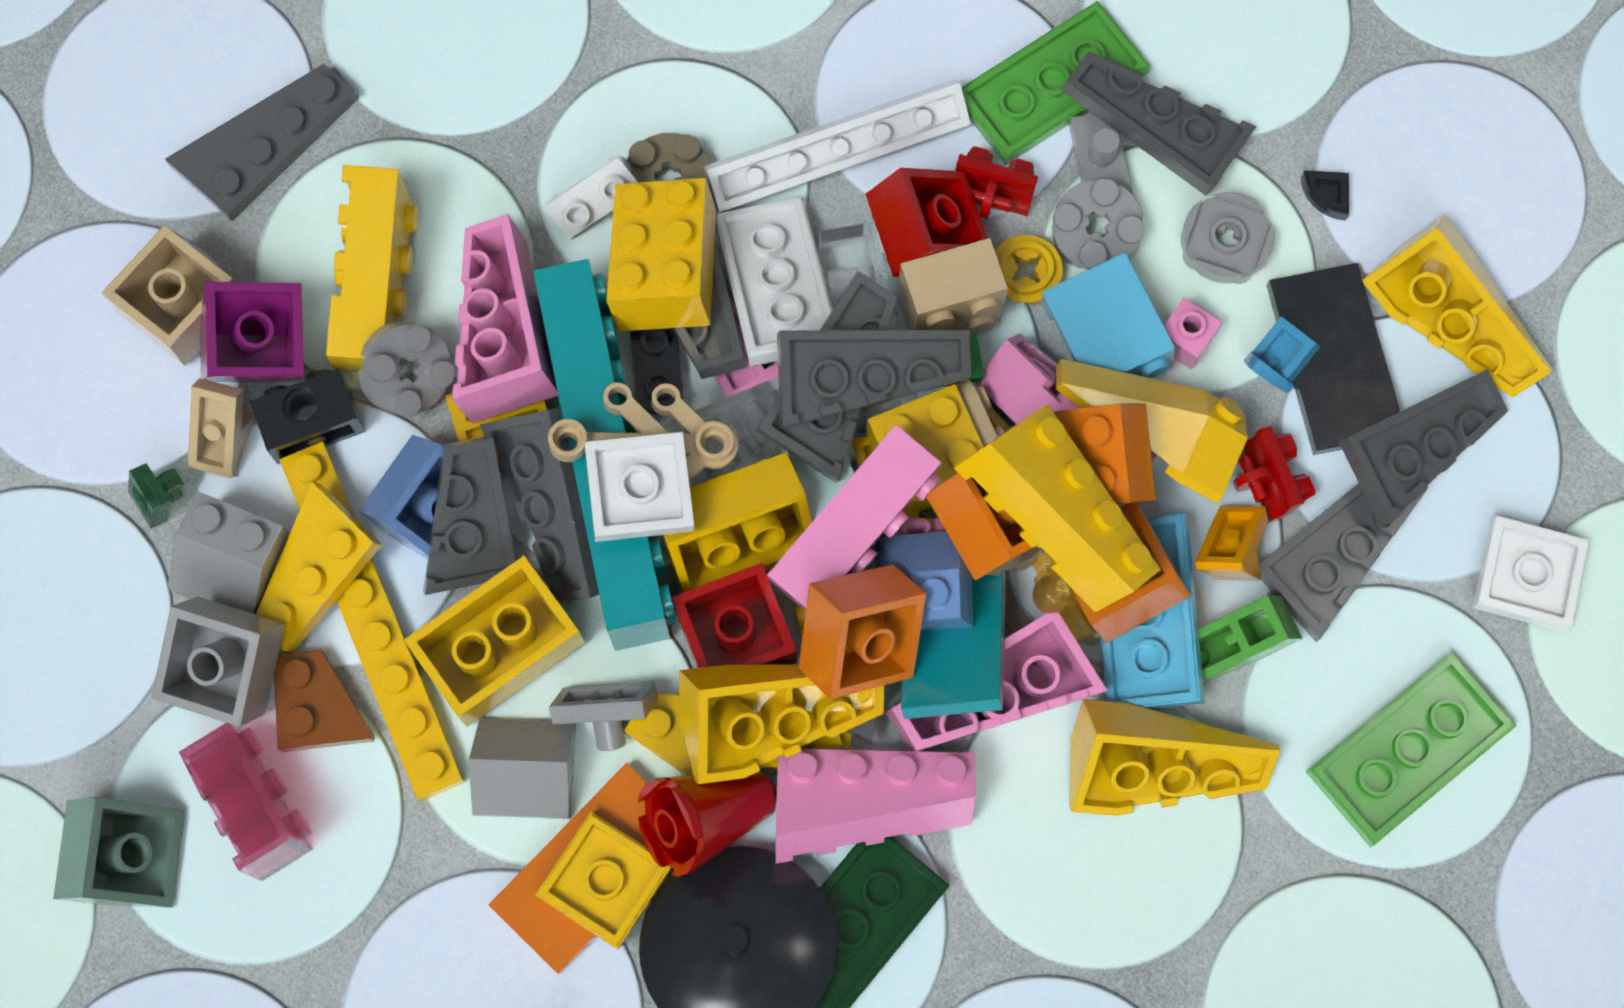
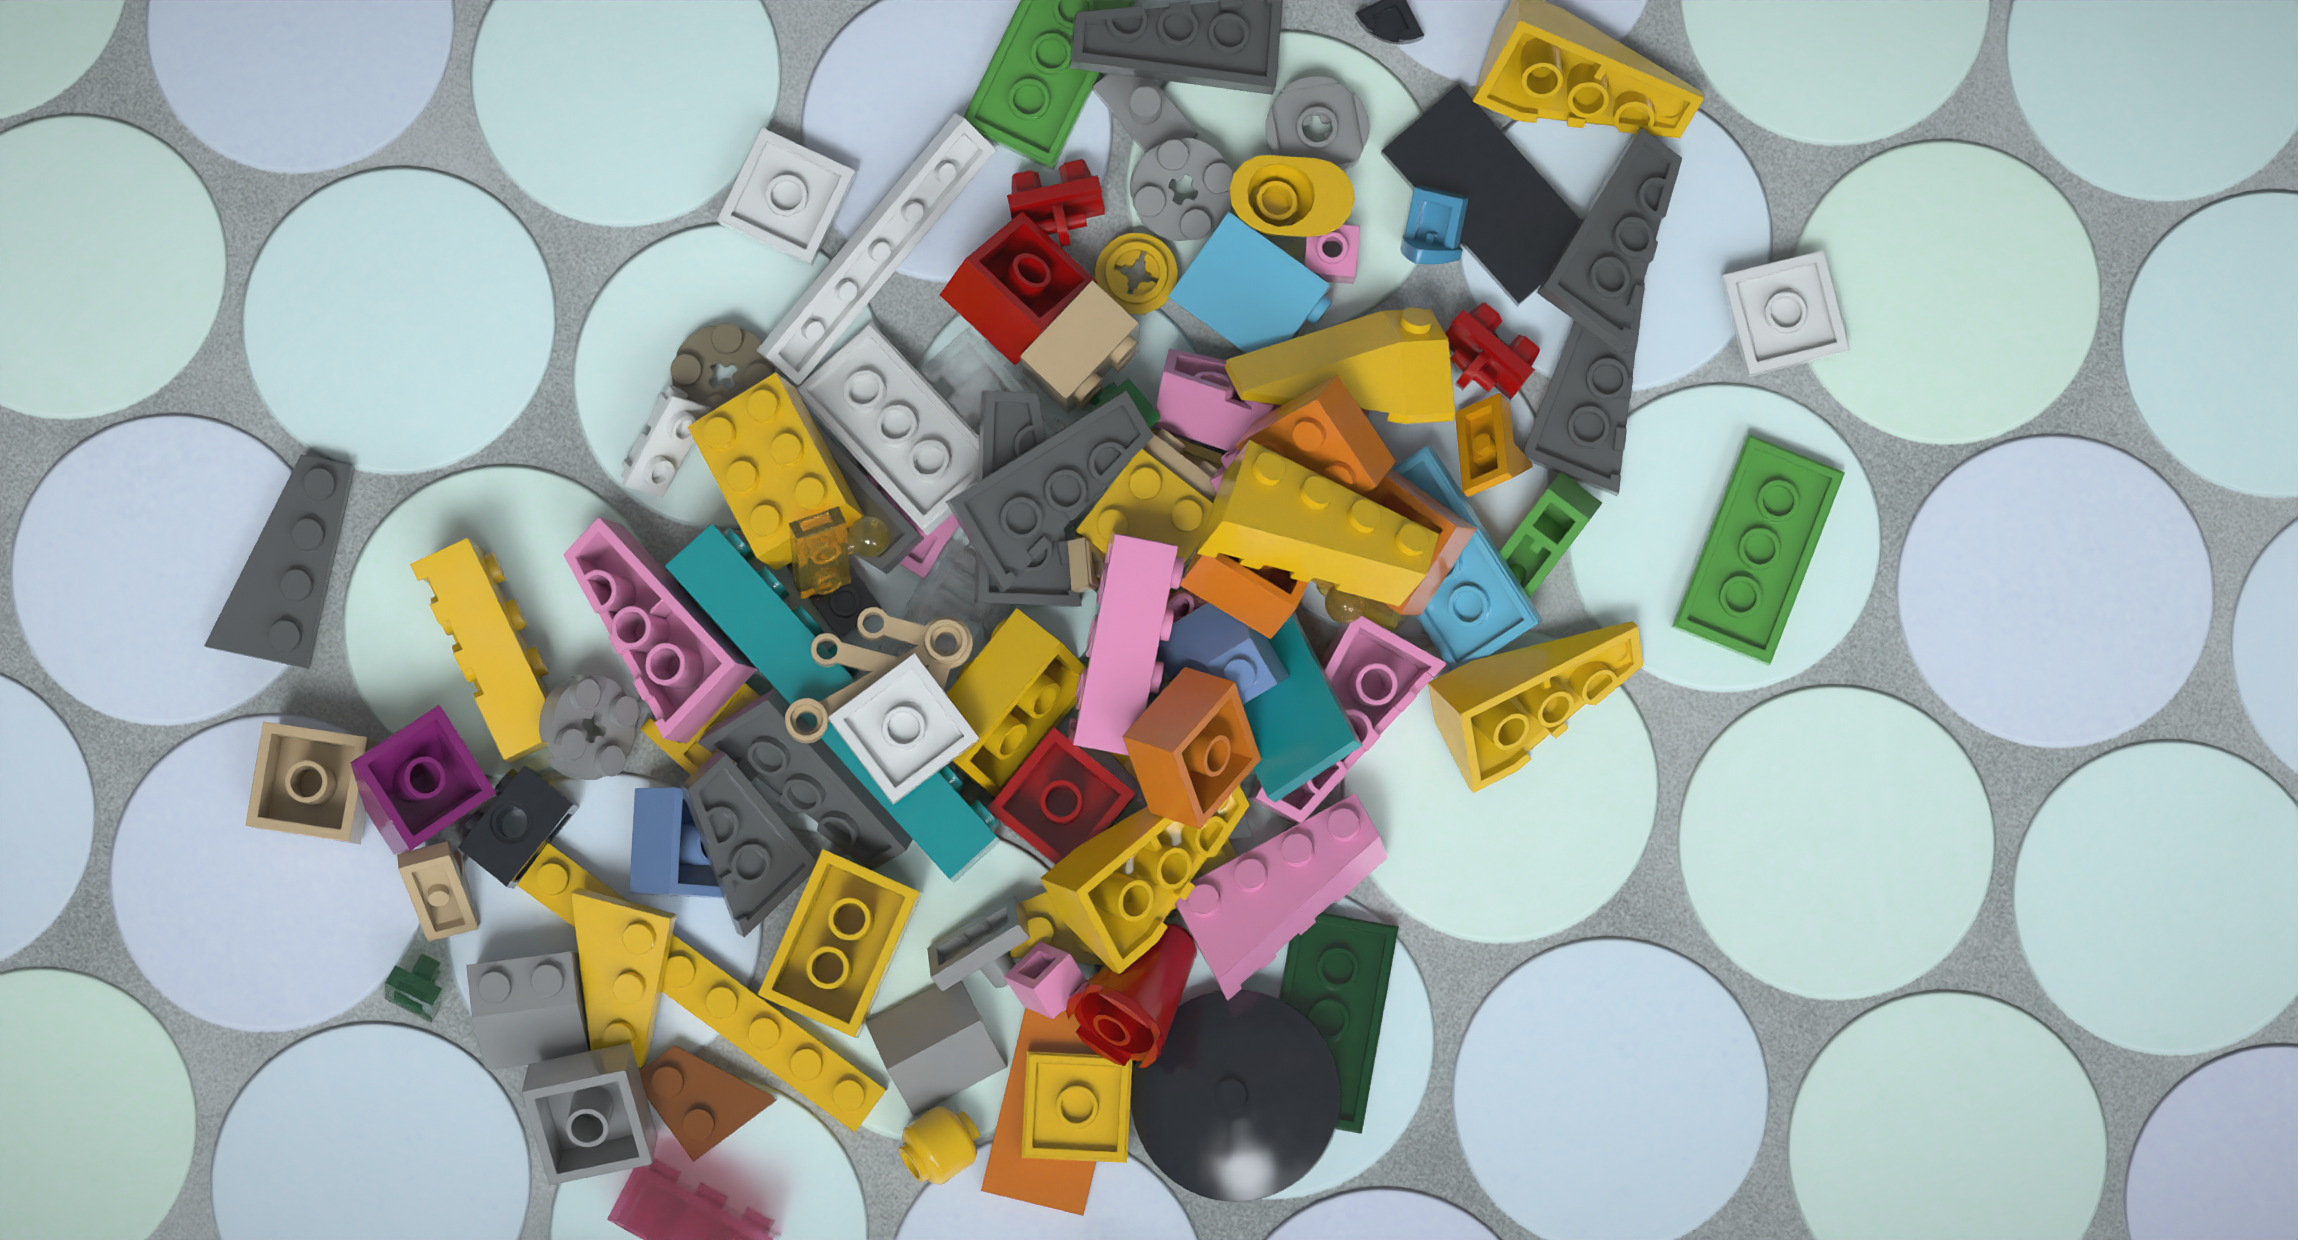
camera: 30 degrees left, 10 degrees up
none -> white plate [717,128,856,266]
none -> clear yellow plate [789,506,891,599]
none -> yellow head [898,1106,979,1185]
none -> bright pink plate [1004,942,1087,1019]
none -> tan tile [1068,537,1105,593]
none -> yellow piece [1229,155,1355,237]

